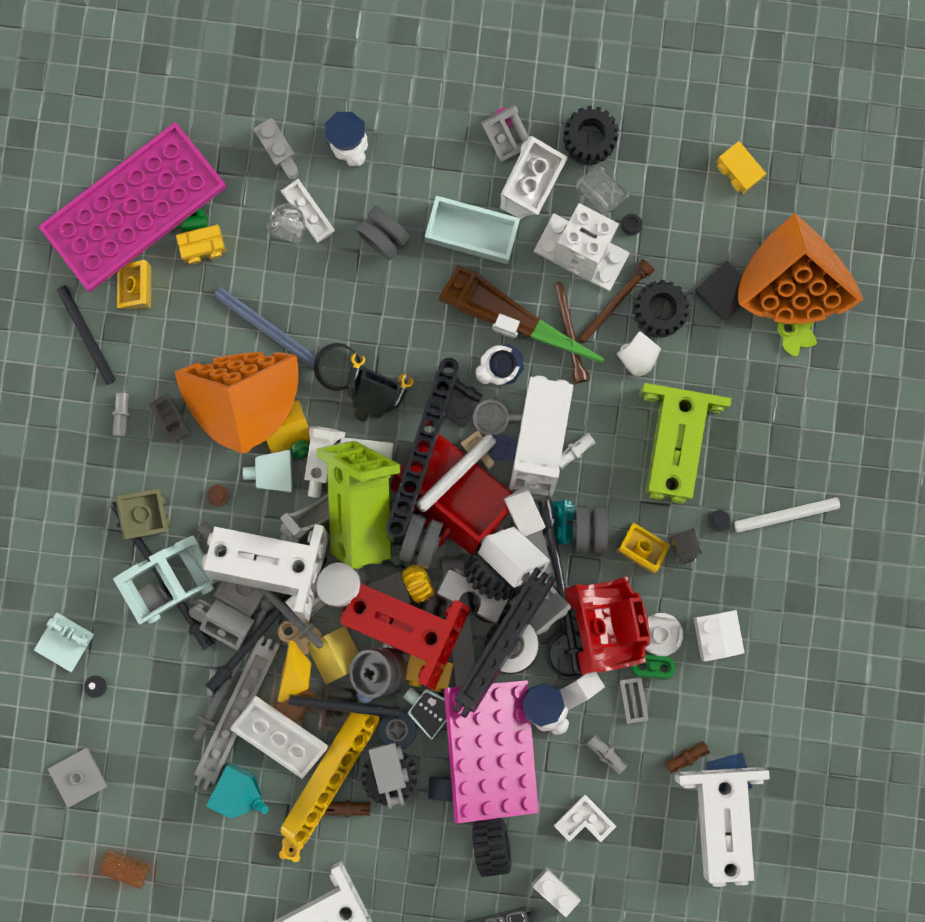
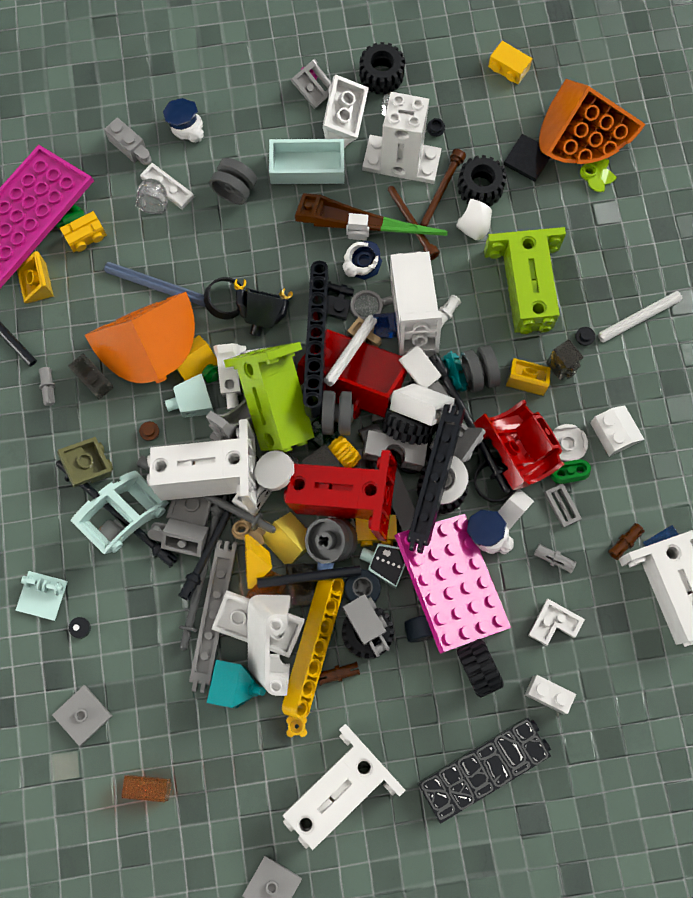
camera: 10 degrees left, 10 degrees down
none -> white windscreen [248,595,290,696]

